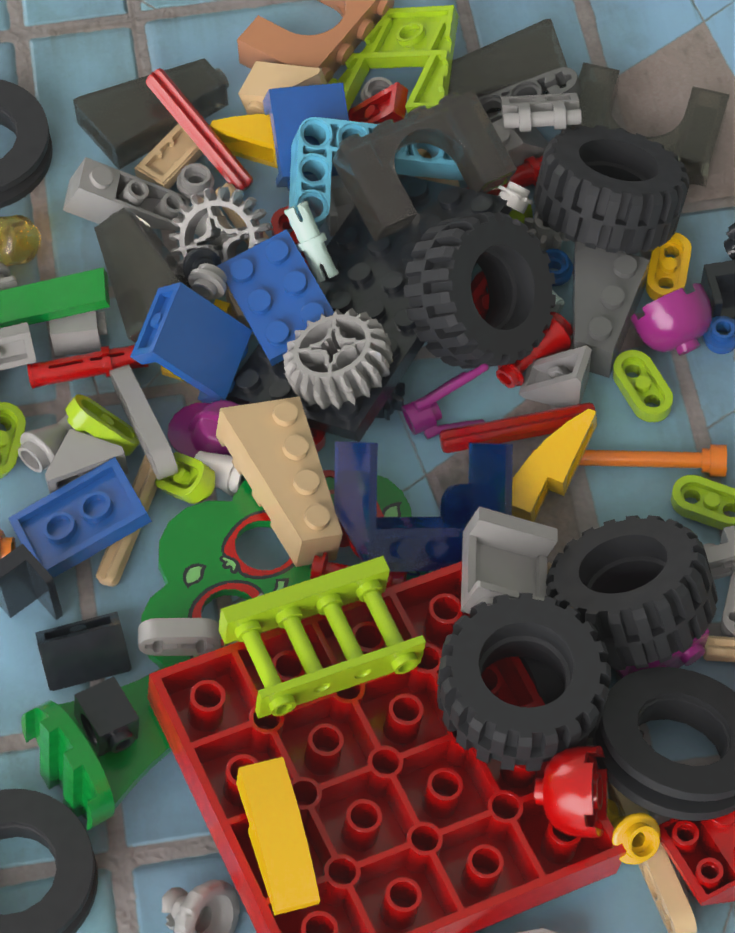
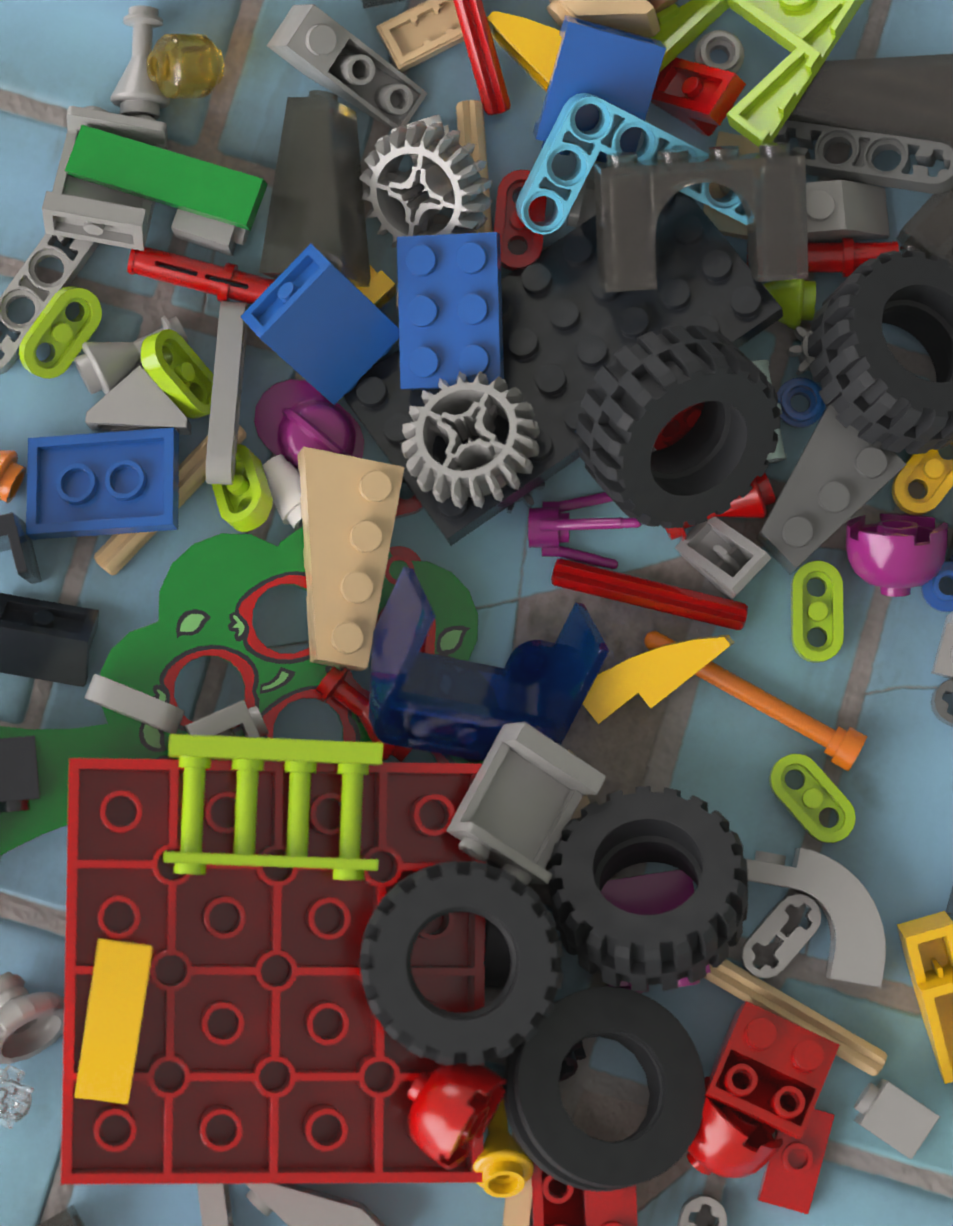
camera: 25 degrees right, 25 degrees up
light grey plate [177,163,214,198] -> none
black plate [183,247,221,280] -> none
light grey plate [188,263,227,300] -> none
light aqua pin [284,201,339,283] -> none
white plate [498,181,533,214] -> none
light grey plate [501,93,582,132] -> none

